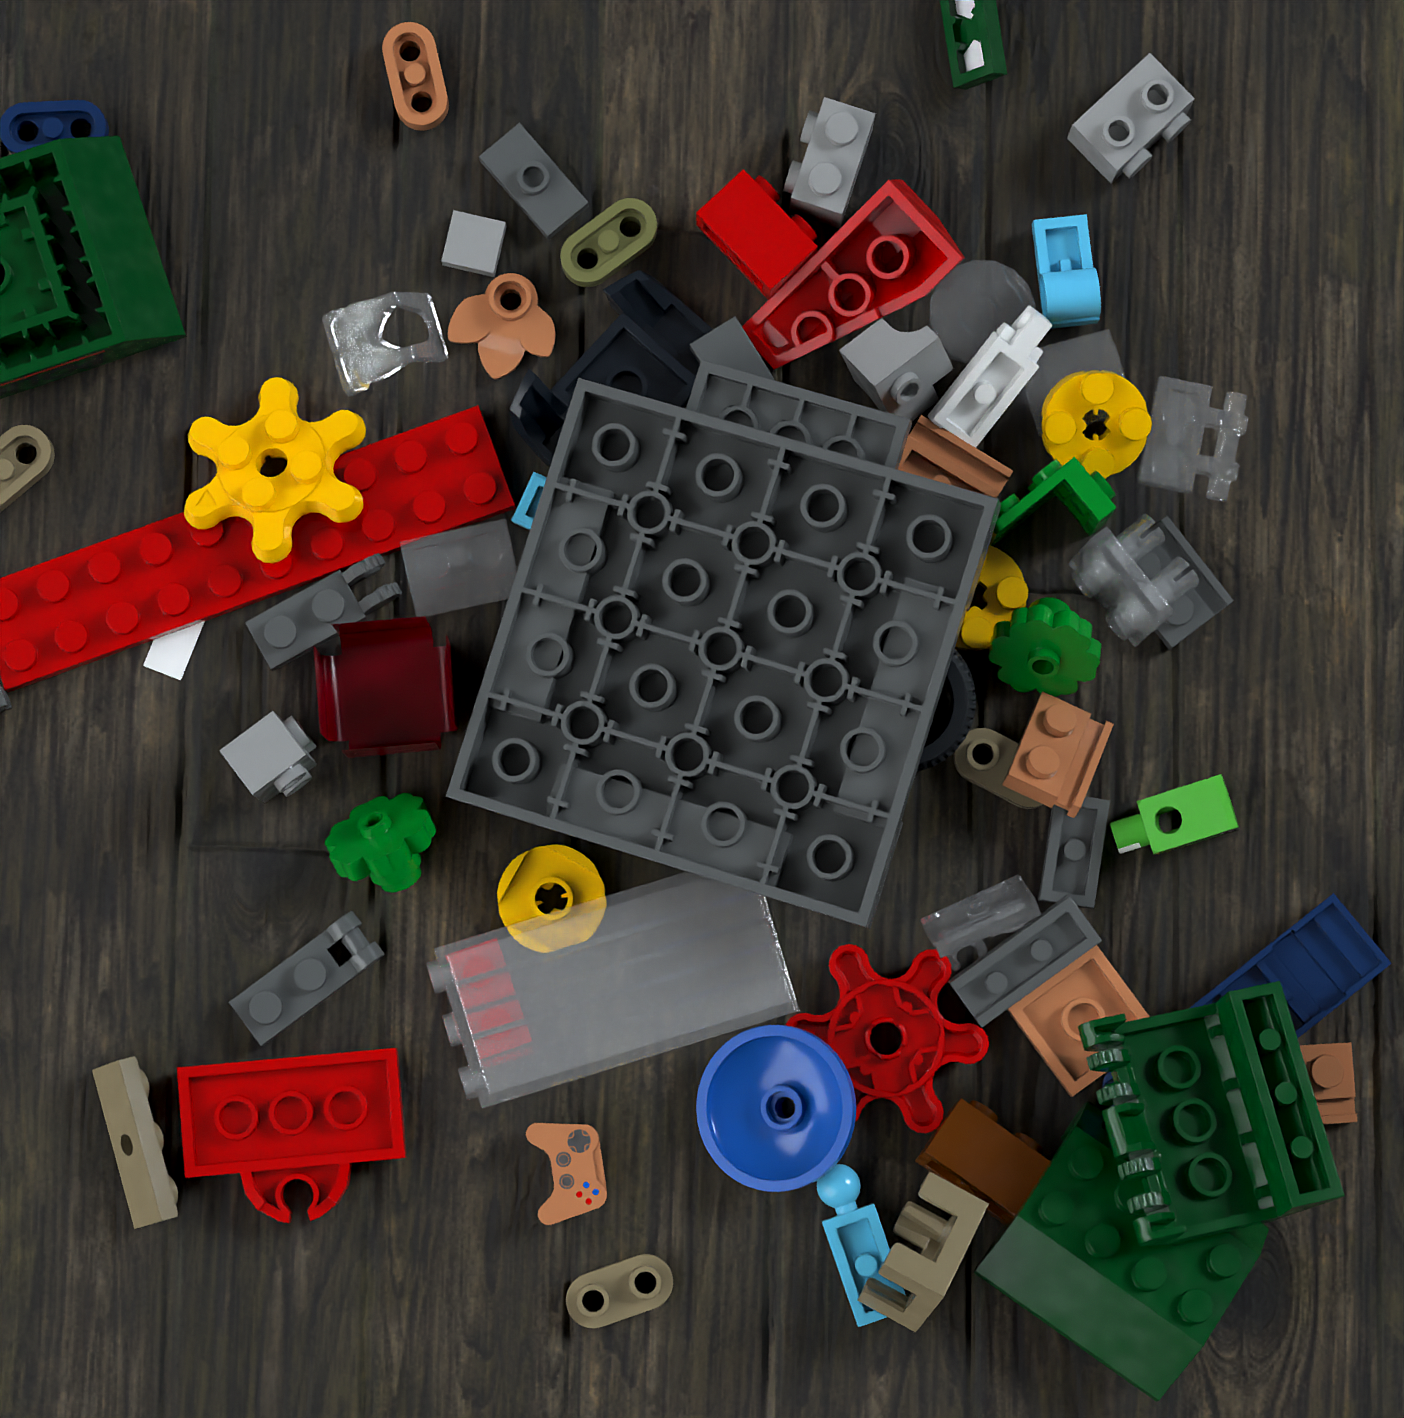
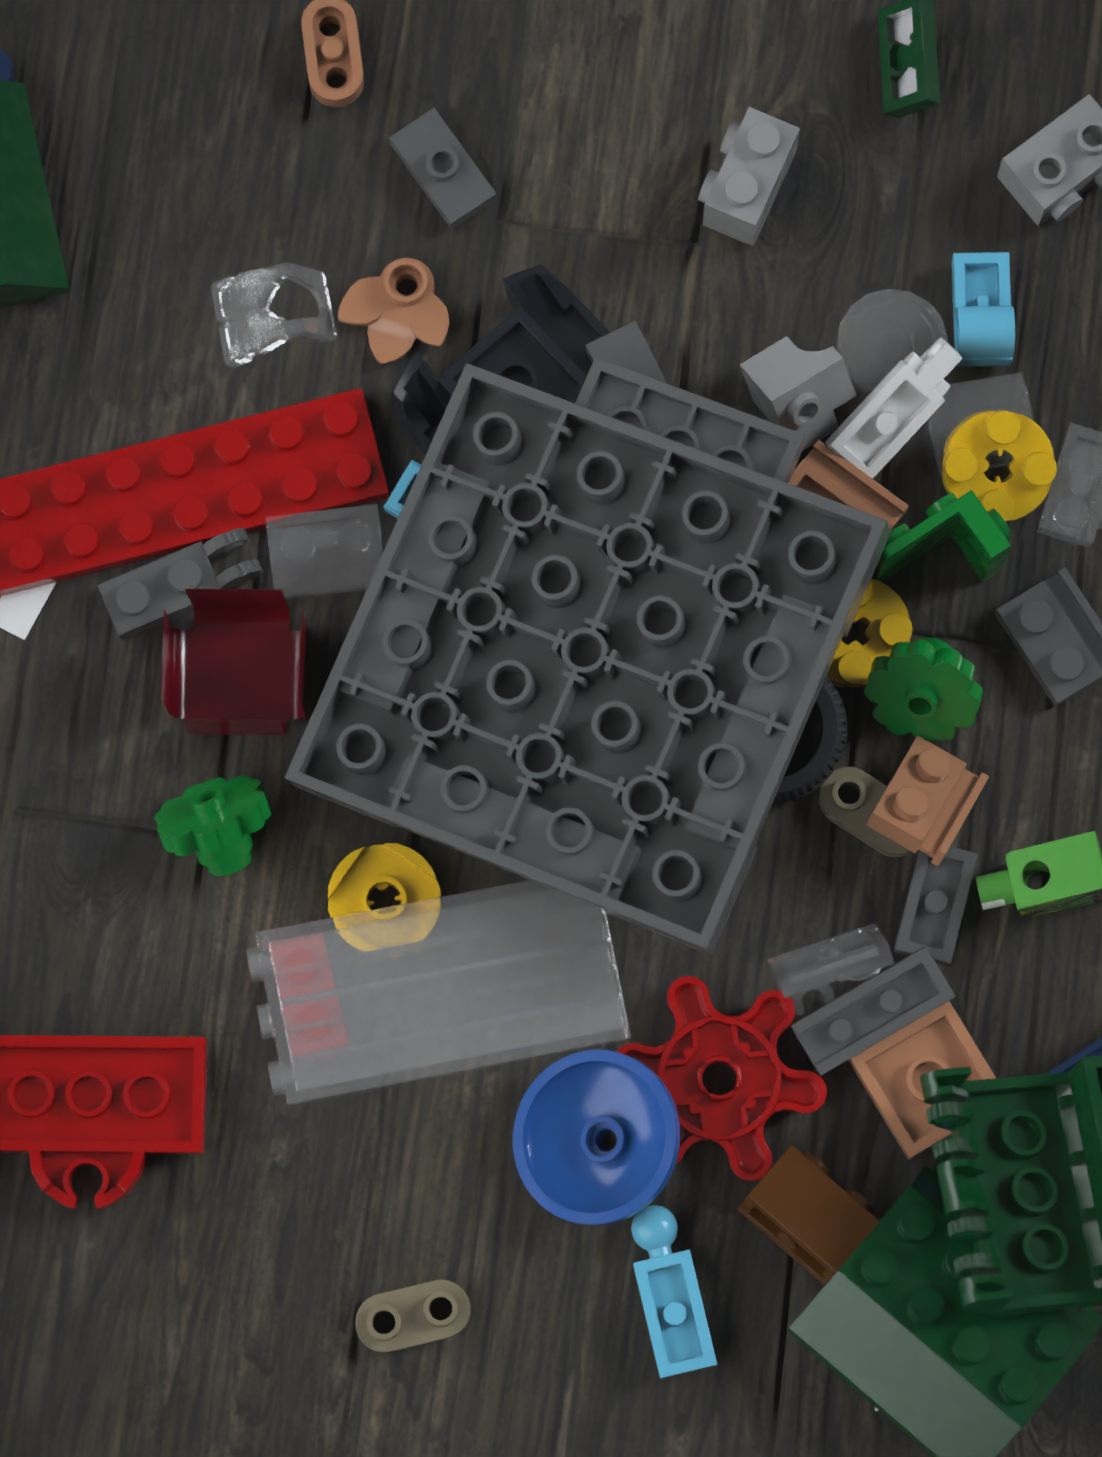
camera: 10 degrees right, 5 degrees down
yellow plate [184,377,366,563] -> none
light grey brick [219,711,317,803] -> none
dark grey plate [229,911,385,1046] -> none
light grey tile [441,210,507,277] -> none
nougat piece [526,1123,607,1225] -> none
olive plate [560,198,657,287] -> none
red brick [696,169,818,300] -> none
red wedge [742,179,965,369] -> none
dark tan panel [857,1172,989,1332] -> none
clear plate [1068,514,1199,647] -> none

